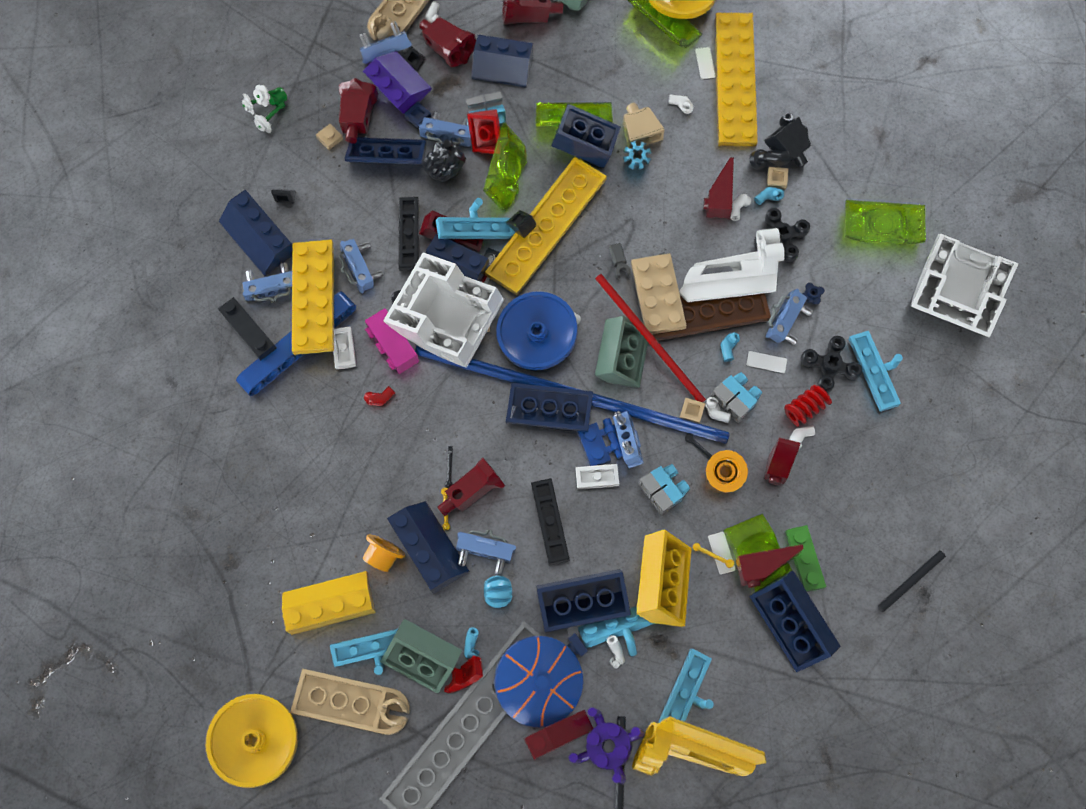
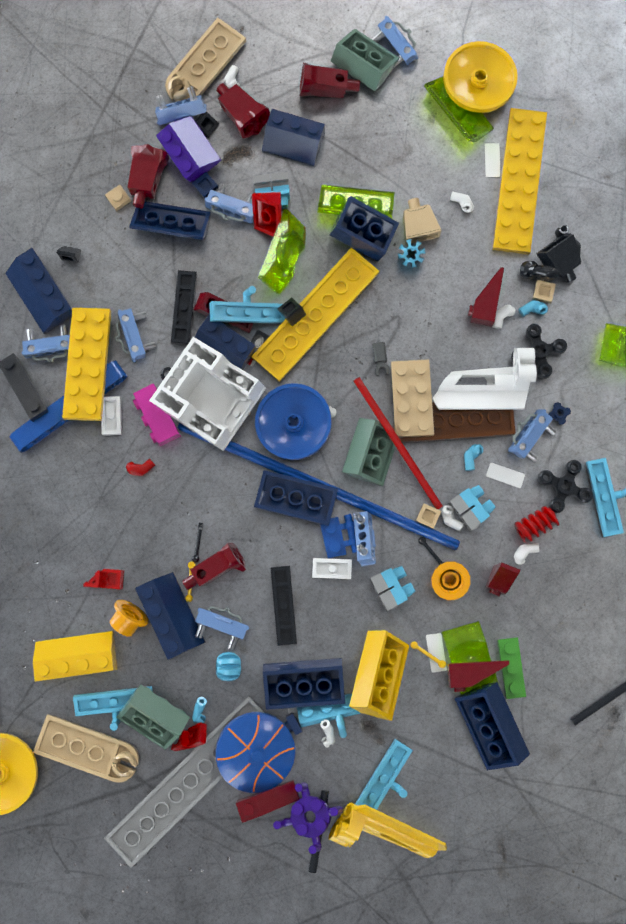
camera: 10 degrees right, 10 degrees up
plant [242,85,287,133] -> none
black hair [422,139,466,182] -> none
none -> red slope [83,569,125,590]

